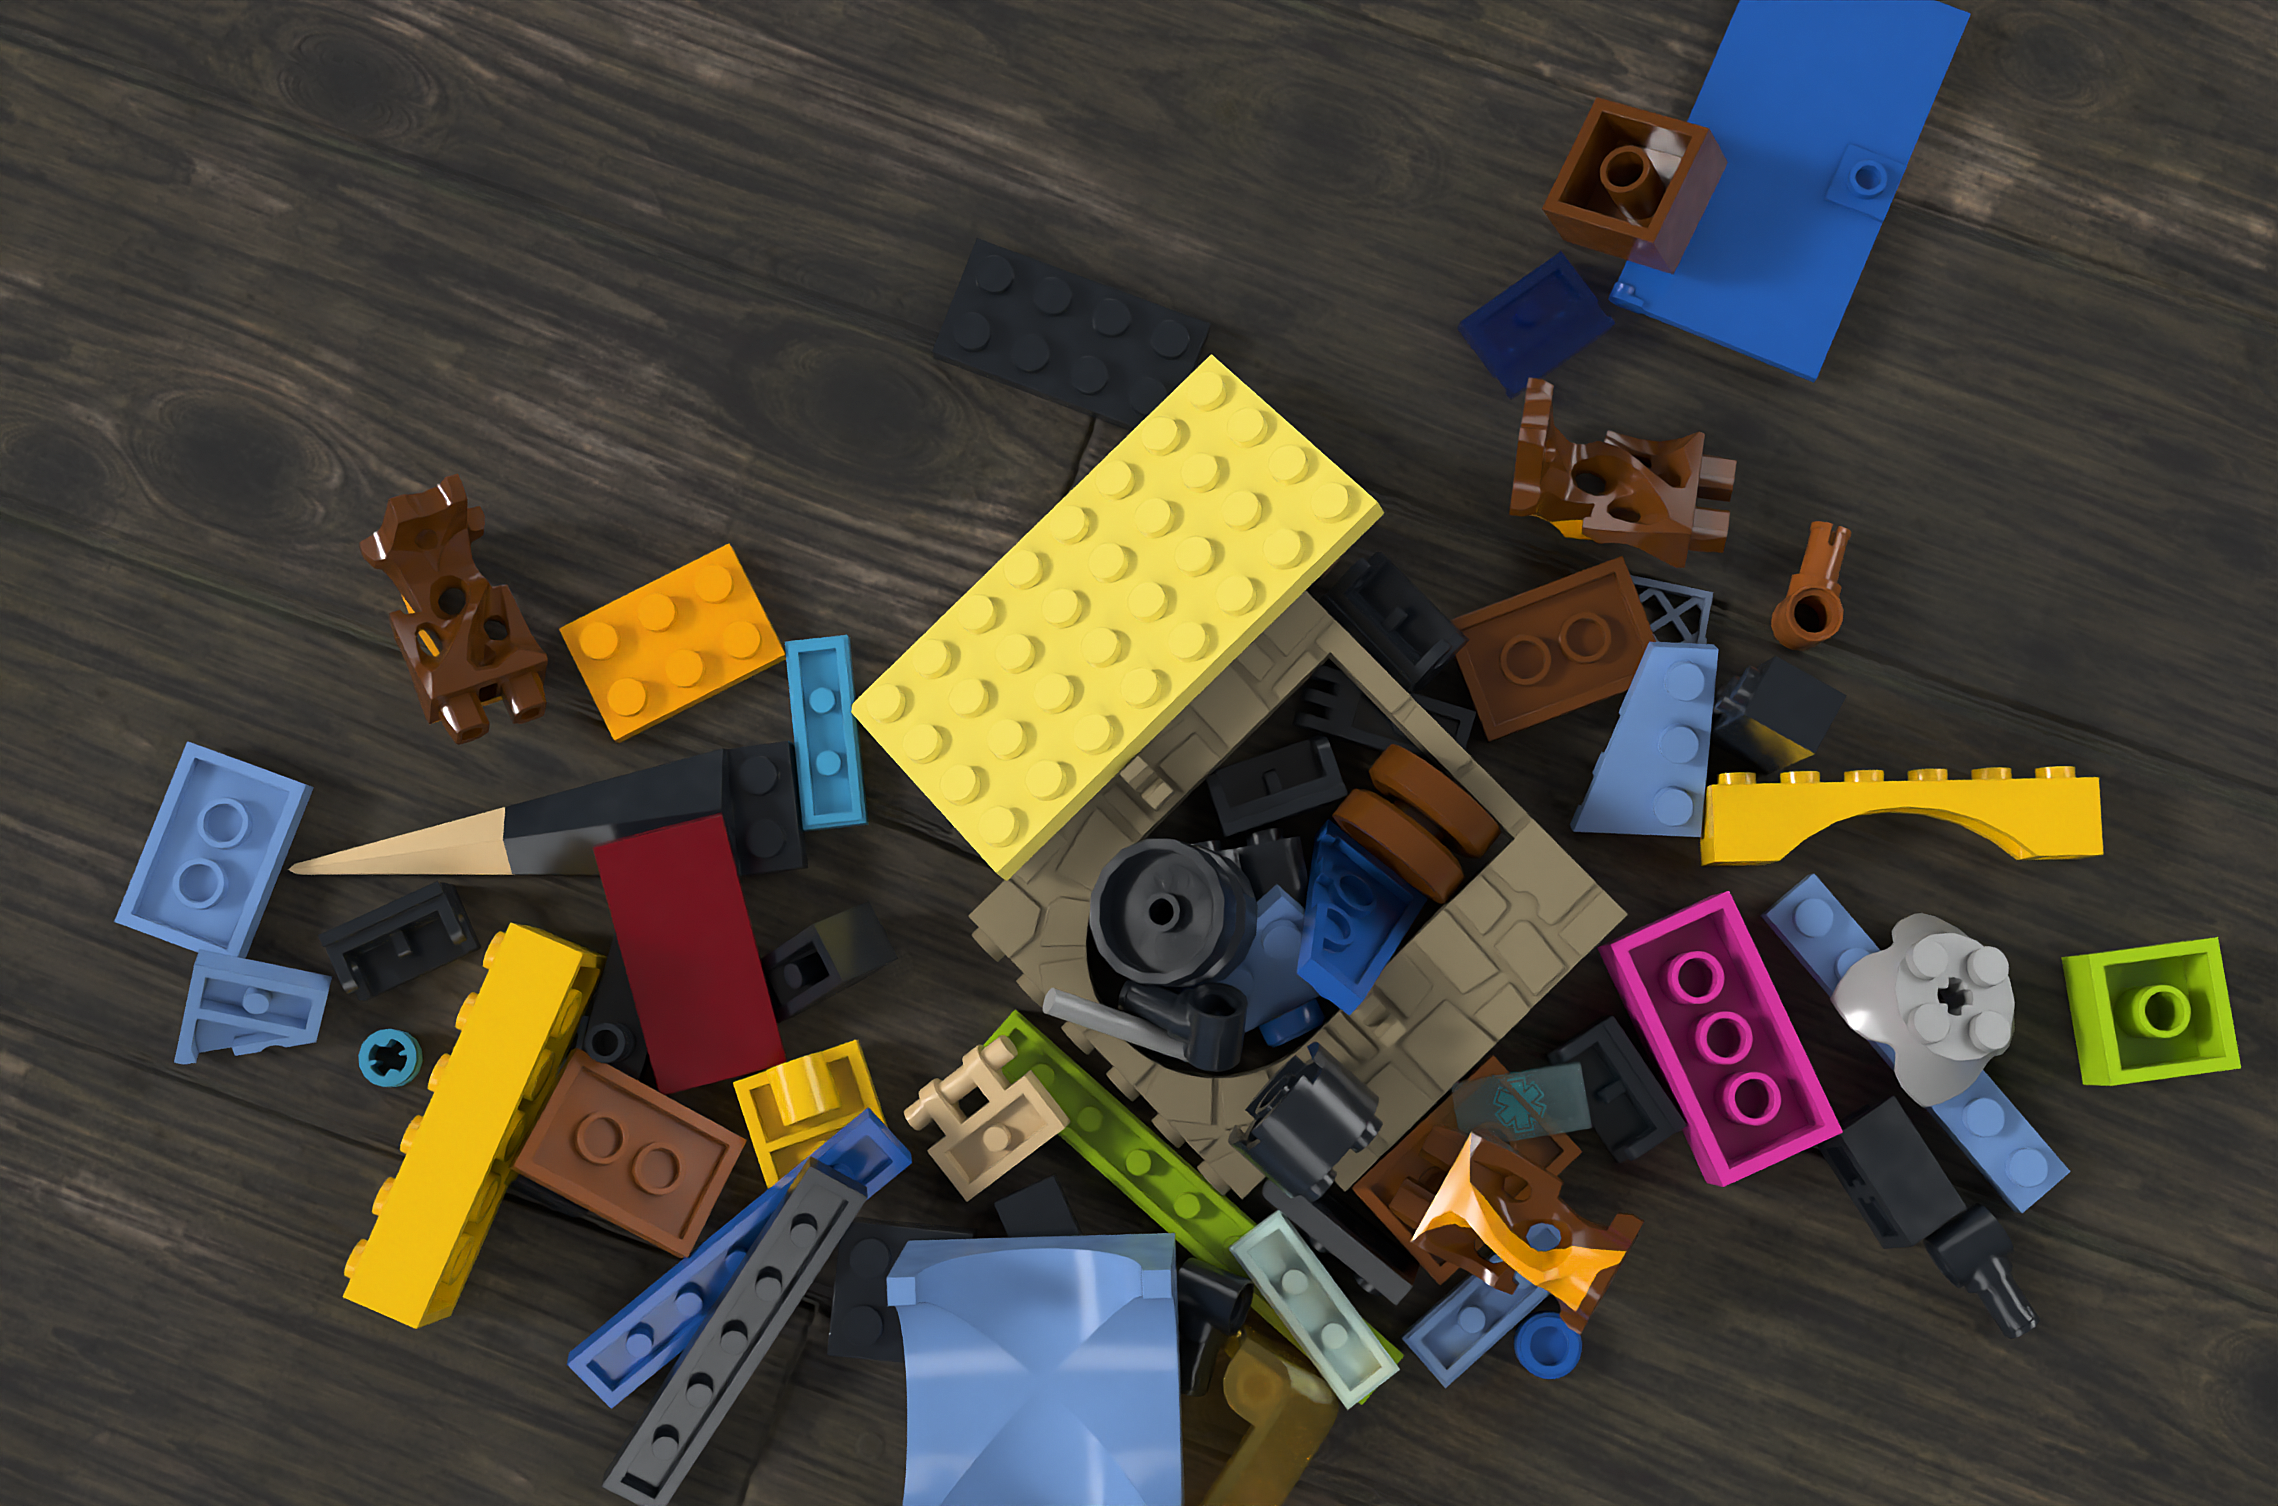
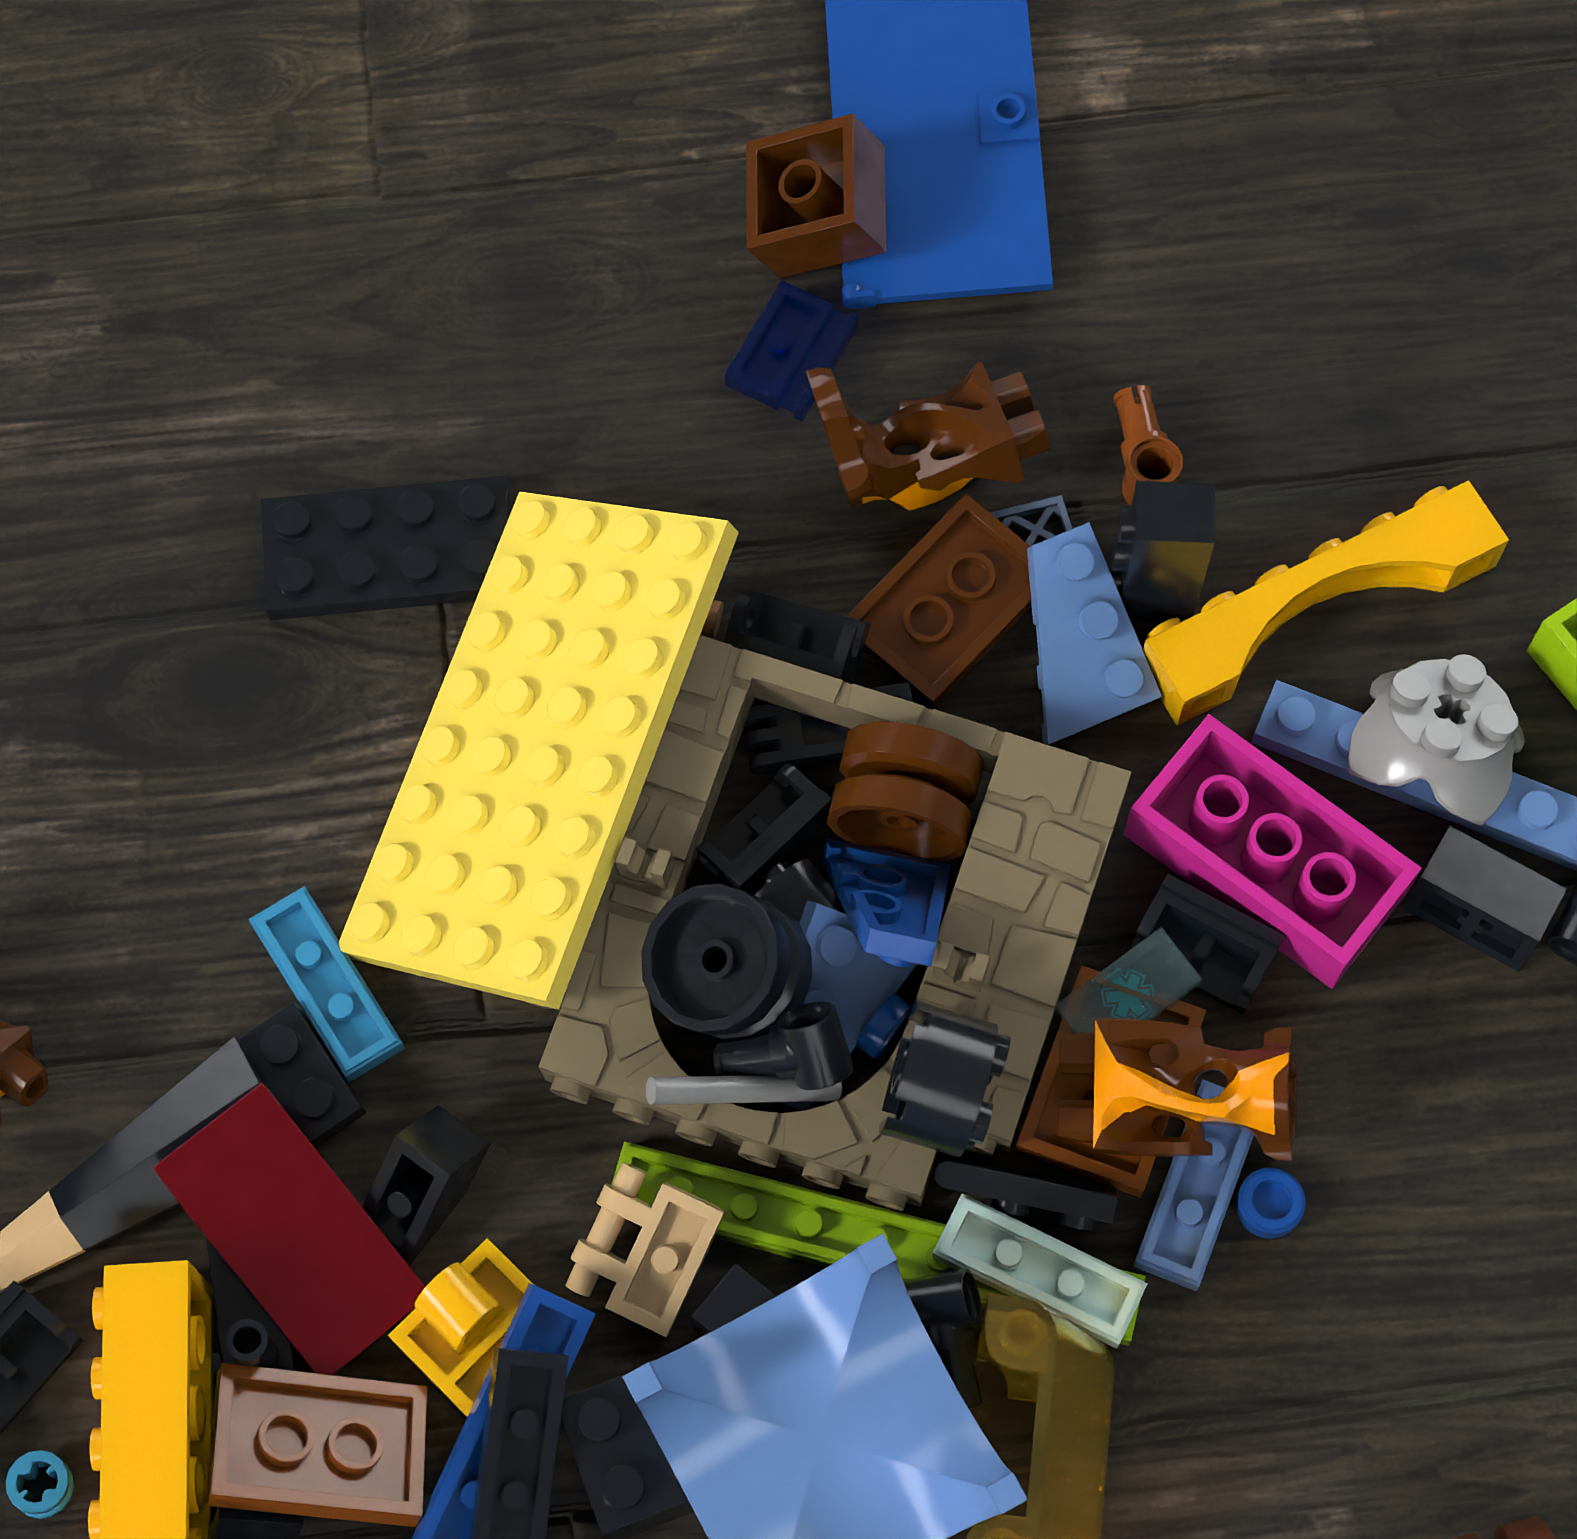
camera: 25 degrees left, 15 degrees down
light orange plate [559,543,786,743] -> none

